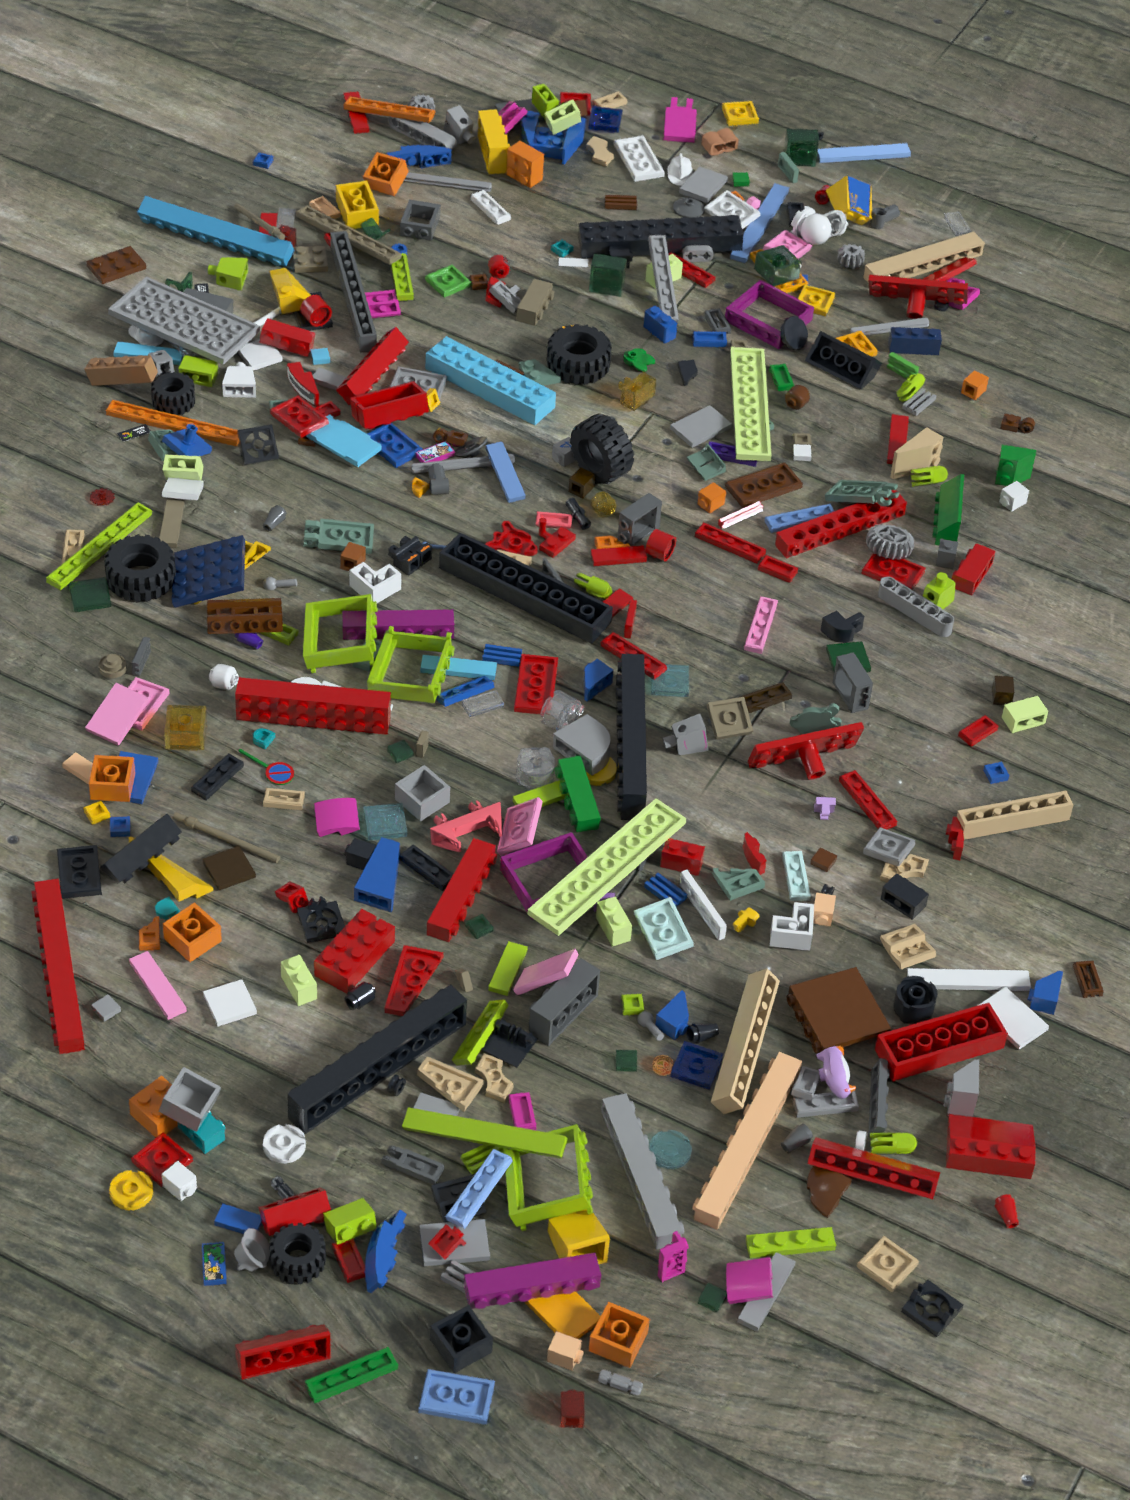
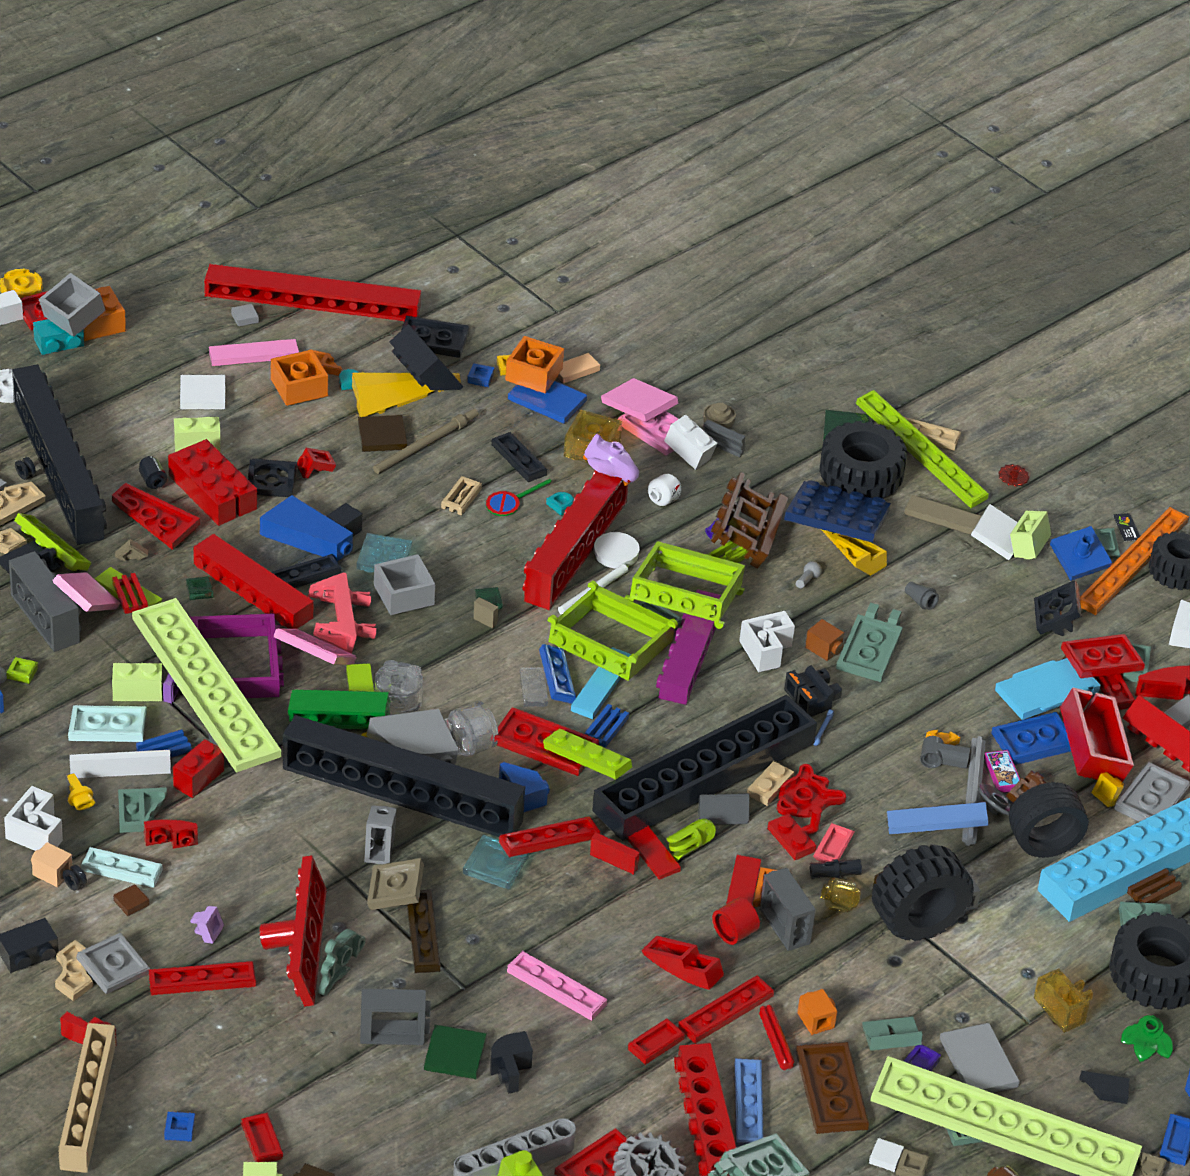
camera: 110 degrees right, 5 degrees down
dark pink slope [314,798,360,837] -> none
none -> red tile [112,573,148,614]
none -> lime plate [543,729,632,780]
none -> lavender animal [583,434,639,486]
none -> red slope [642,936,724,990]
none -> white brick [664,415,717,470]
none -> black tyre [1009,782,1089,858]

